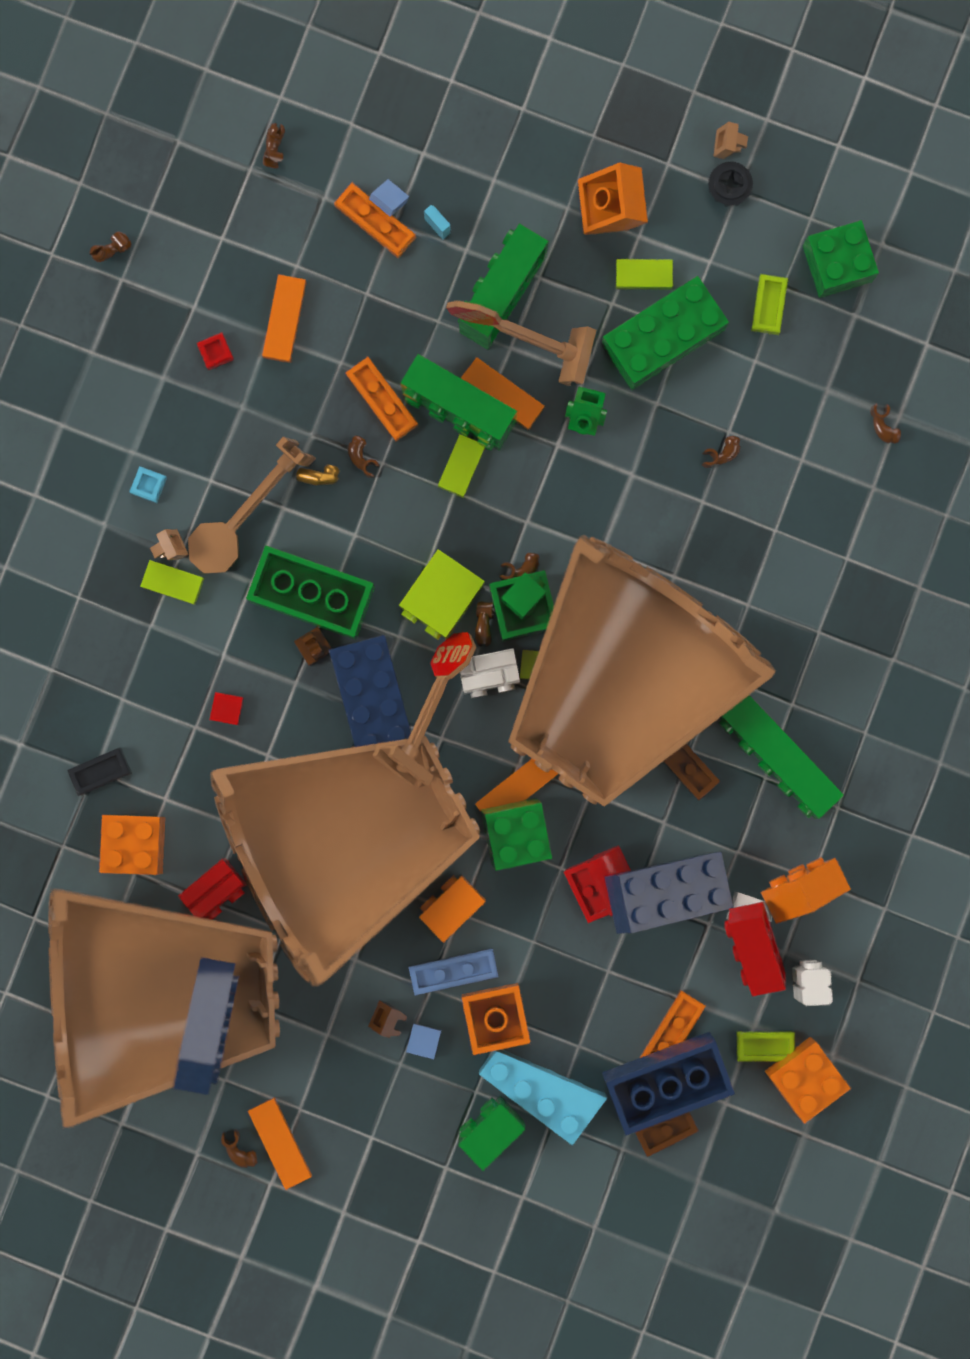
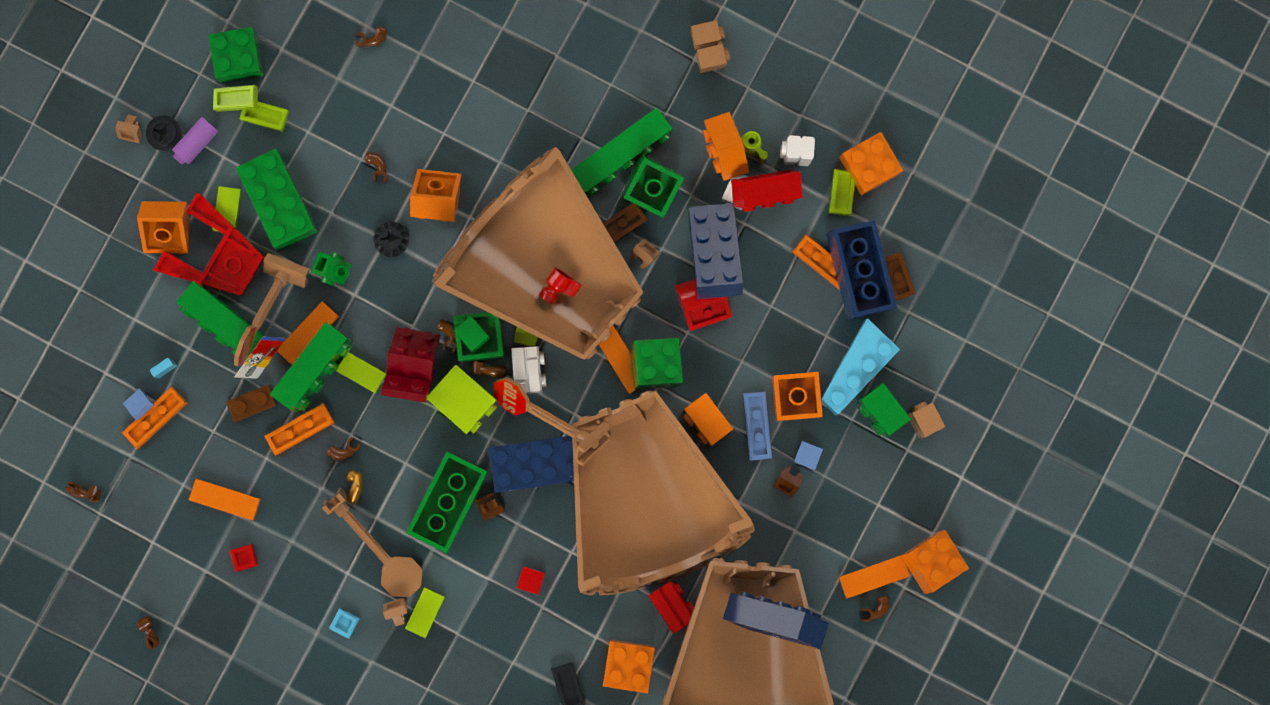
camera: 85 degrees left, 0 degrees up
none -> red wing [153,193,265,296]
none -> medium lavender brick [172,117,219,165]
none -> lime tile [213,85,258,112]
none -> reddish brown plate [226,385,277,423]
none -> sticker [235,336,286,378]
none -> black gear [373,221,409,257]
none -> dark red bracket [381,327,441,403]
none -> orange slope [410,169,462,222]
none -> red piece [539,267,582,305]
none -> green brick [622,154,684,218]
none -> medium nougat tile [630,238,661,269]
none -> medium nougat piece [690,20,730,74]
none -> lime piece [741,131,768,162]
none -> orange brick [900,530,969,594]
none -> medium nougat piece [907,401,945,438]

